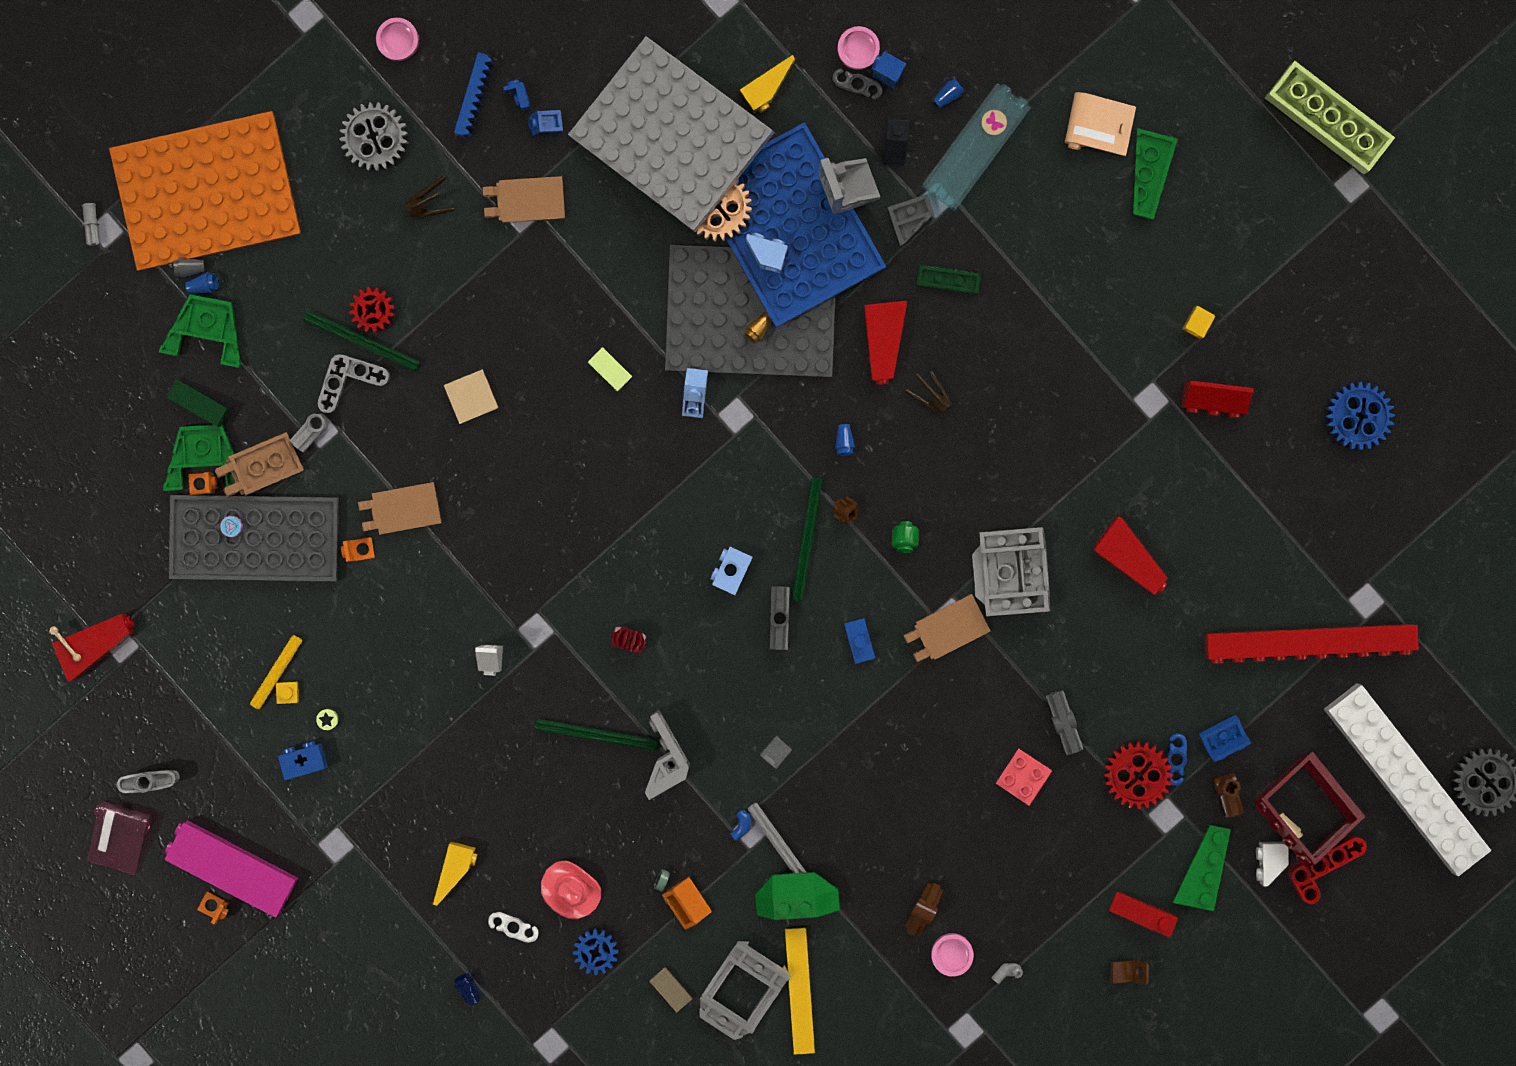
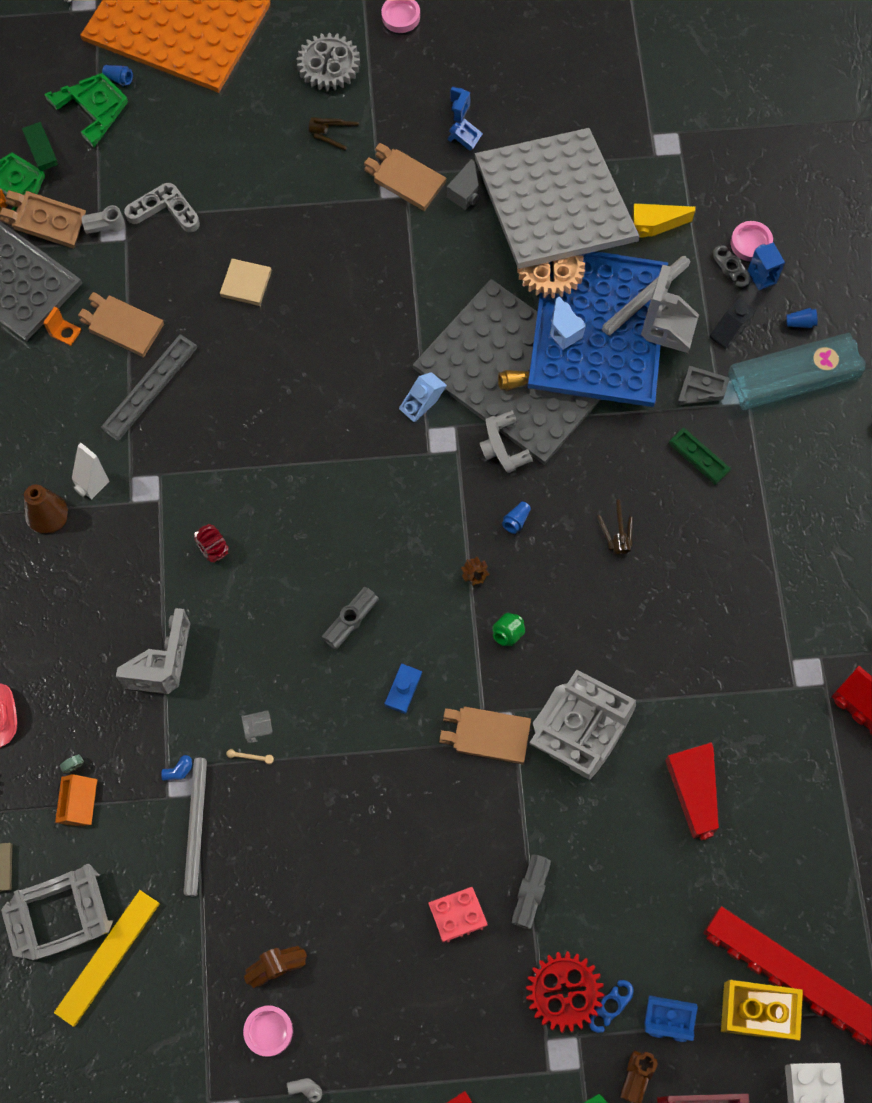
camera: 40 degrees right, 20 degrees down
dark grey cone [173,258,204,279] -> none
dark green axle [303,311,420,372] -> none
red gear [349,287,395,333] -> none
blue gear [454,52,493,138] -> none
dark green axle [534,719,658,751] -> none
yellowish green tile [588,347,632,391] -> none
light blue brick [710,547,752,595] -> none
green wedge [755,872,840,920] -> none
dark green axle [792,477,822,601] -> none
red slope [864,301,907,385] -> none
none -> reddish brown cone [24,484,68,534]
none -> dark grey tile [101,334,197,441]
none -> tan hinge [226,749,274,764]
none -> dark grey slope [447,159,479,210]
none -> light grey connector [480,410,533,473]
none -> light grey axle [602,256,690,335]
none -> yellow slope [721,980,803,1040]

